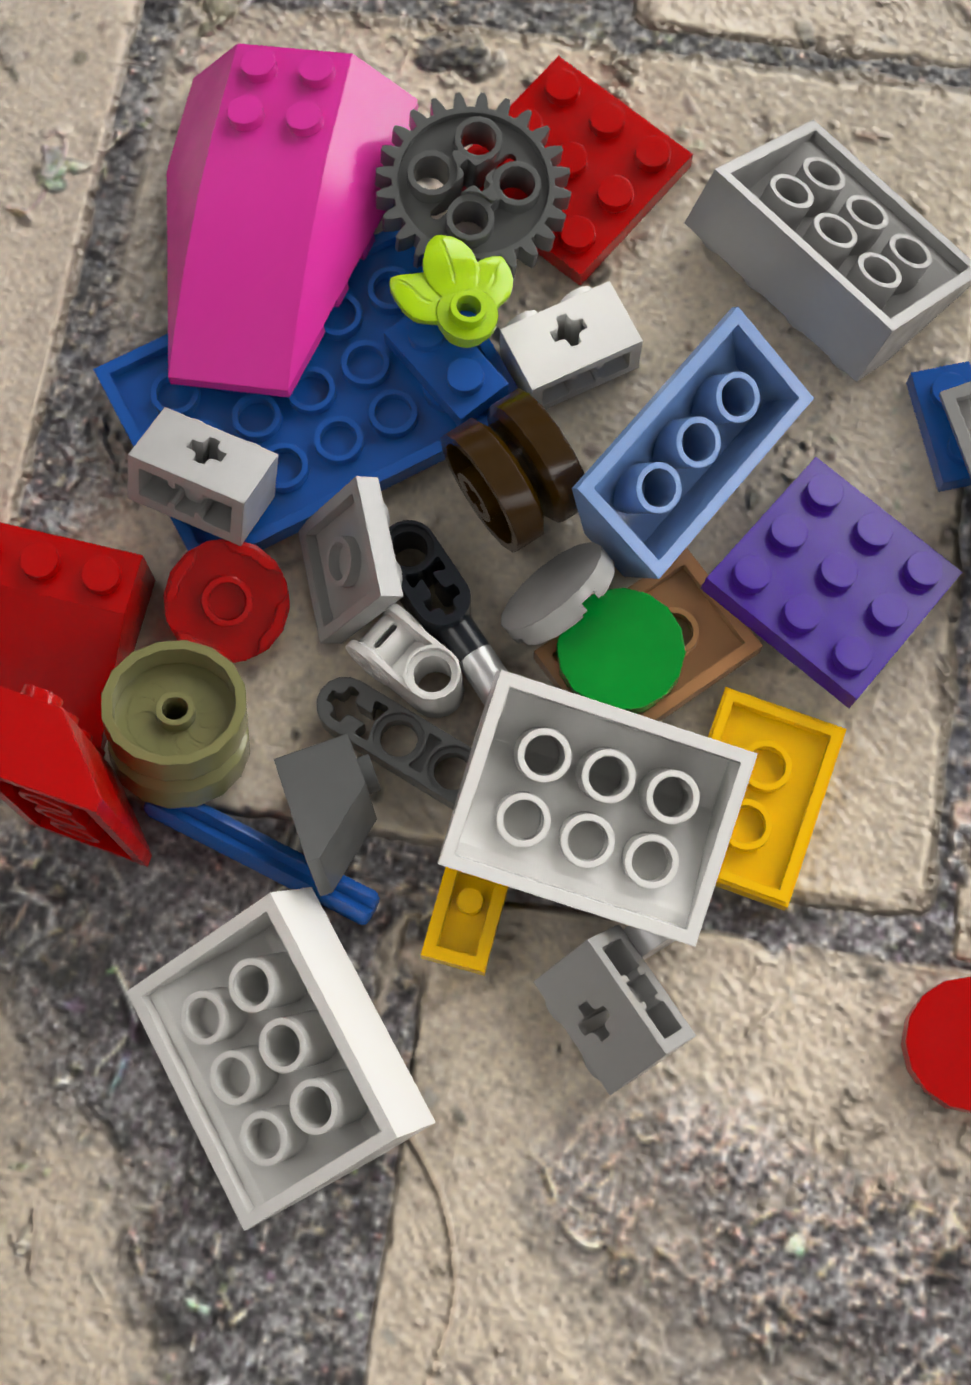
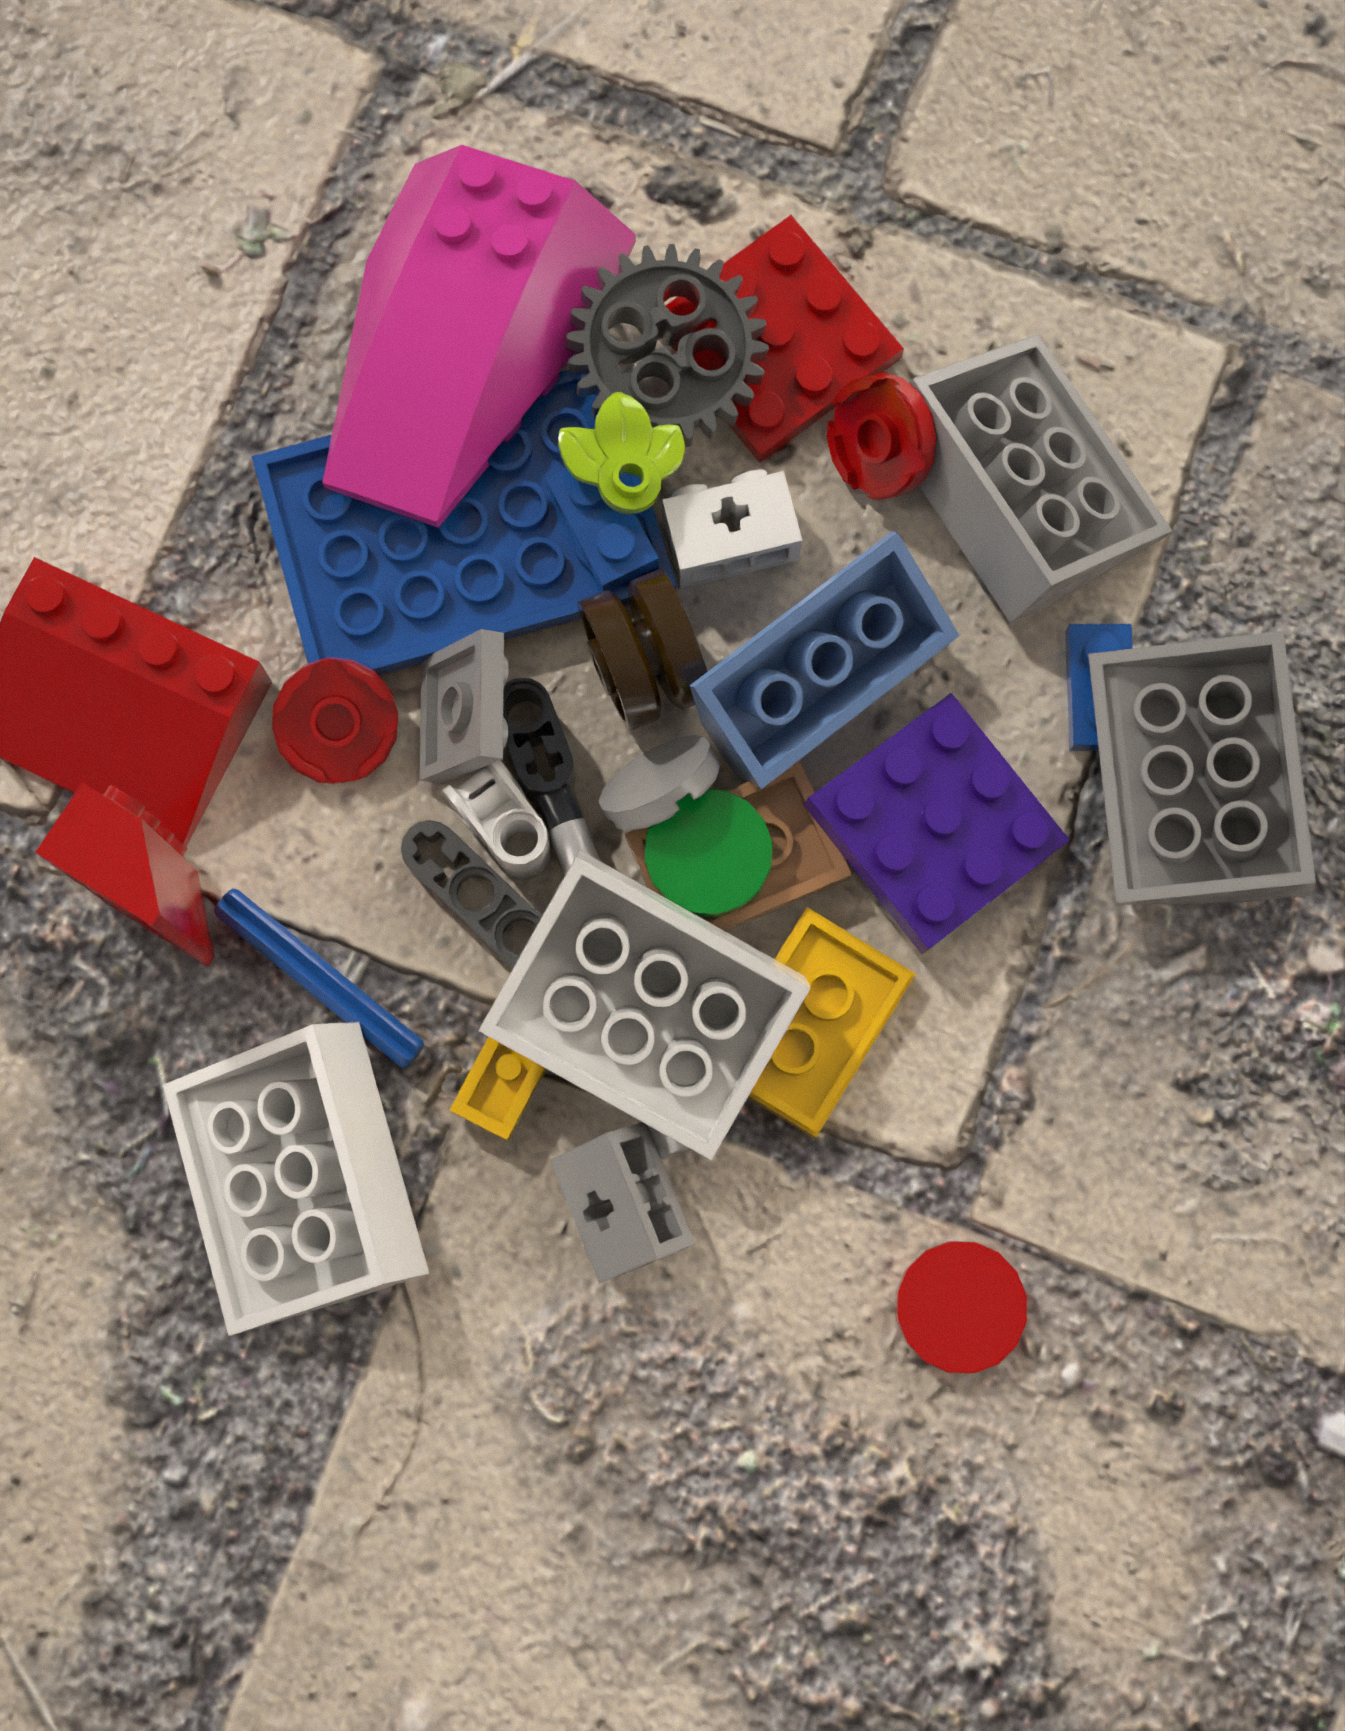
camera: 10 degrees right, 5 degrees up
olive wheel [101,640,250,809] -> none
light grey brick [127,407,279,546] -> none
dark grey slope [274,733,381,897] -> none
none -> red tile [826,372,937,501]

